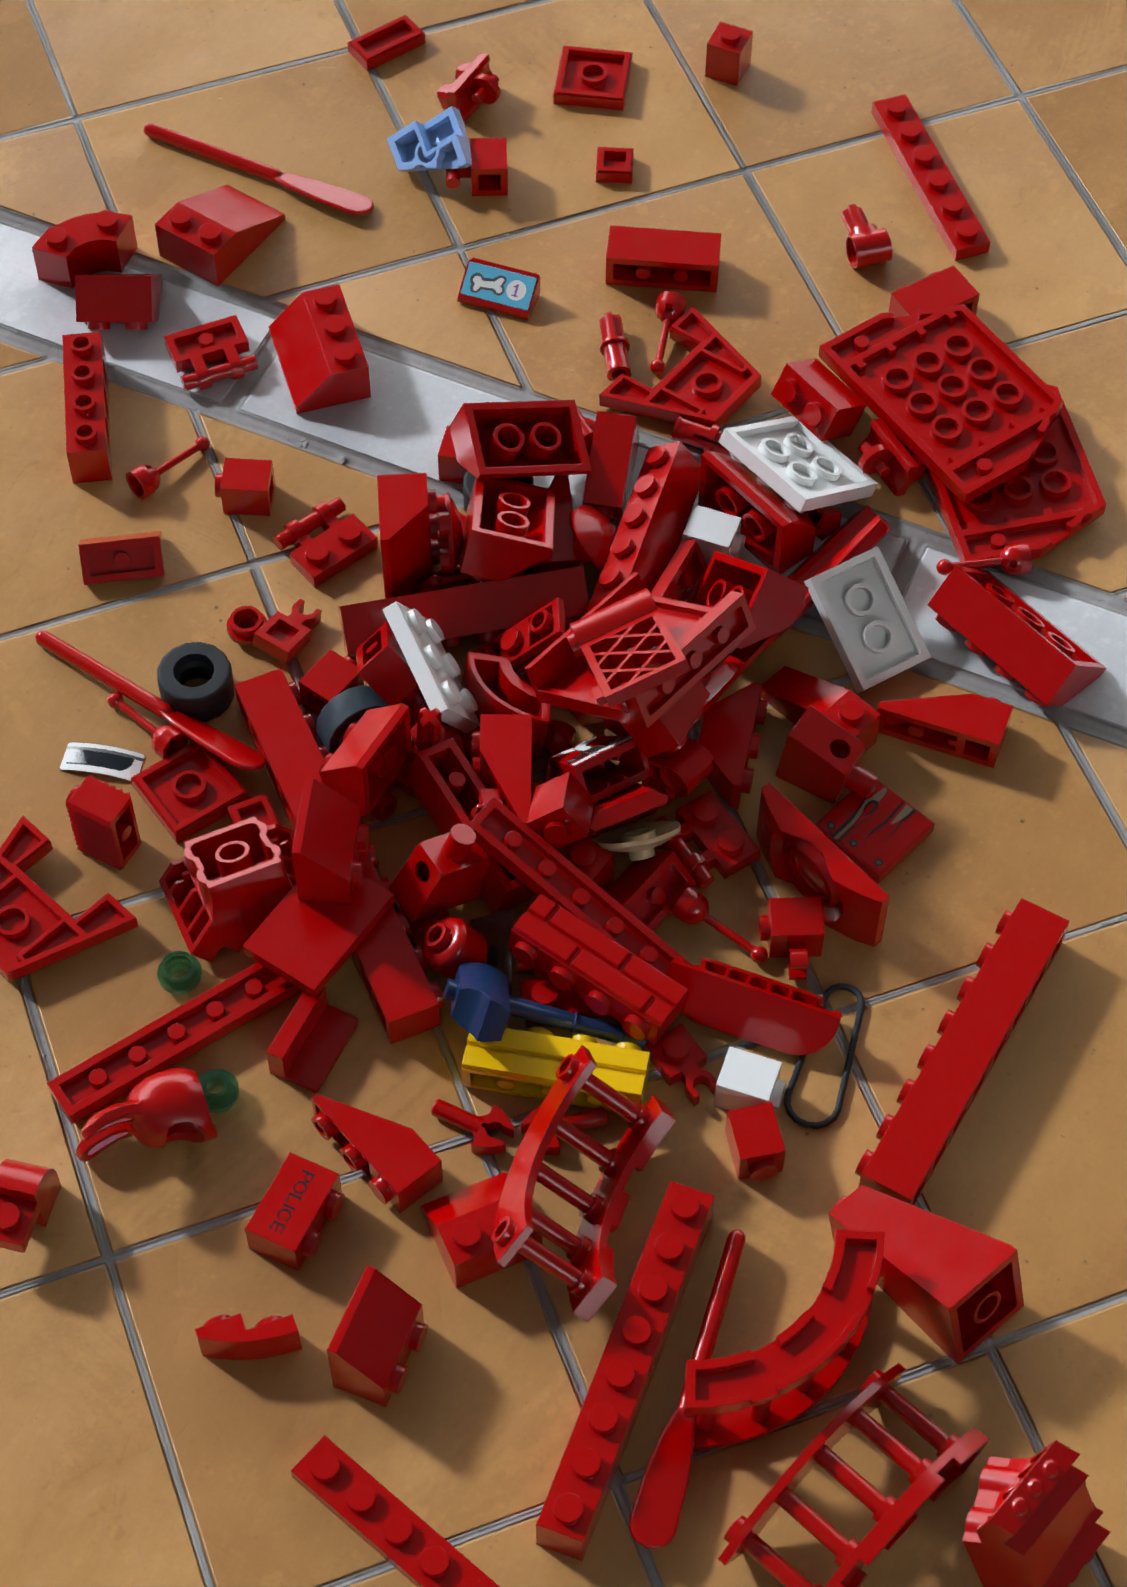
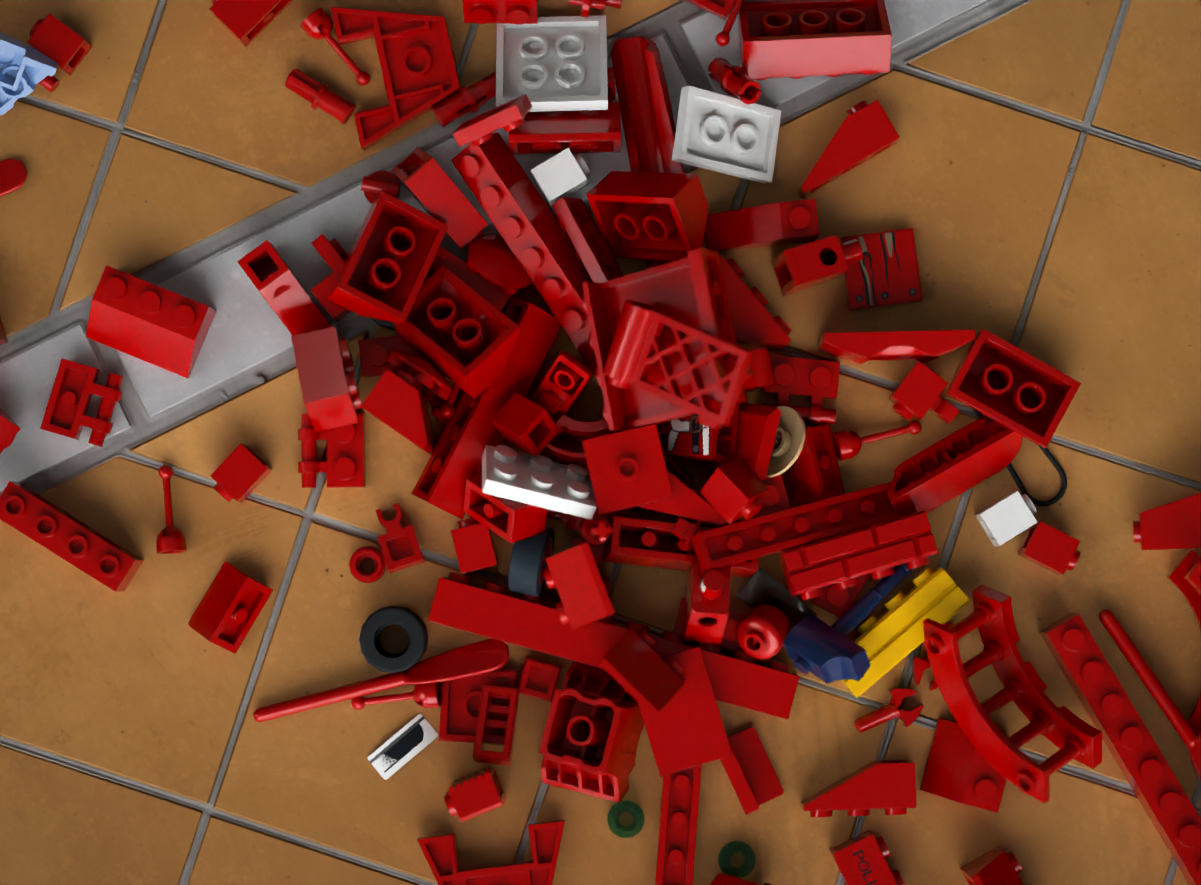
camera: 45 degrees left, 30 degrees up
slope [457,257,540,320] -> none
red plate [644,1023,717,1106] -> none
red brick [855,898,1069,1206] -> none
none -> red slope [237,240,332,336]
none -> red brick [291,326,362,432]
none -> red plate [452,94,533,147]
none -> red slope [472,684,520,766]
none -> red brick [491,392,559,458]
none -> red plate [582,424,673,515]
none -> red pin [708,57,762,104]
none -> red slope [947,328,1081,448]

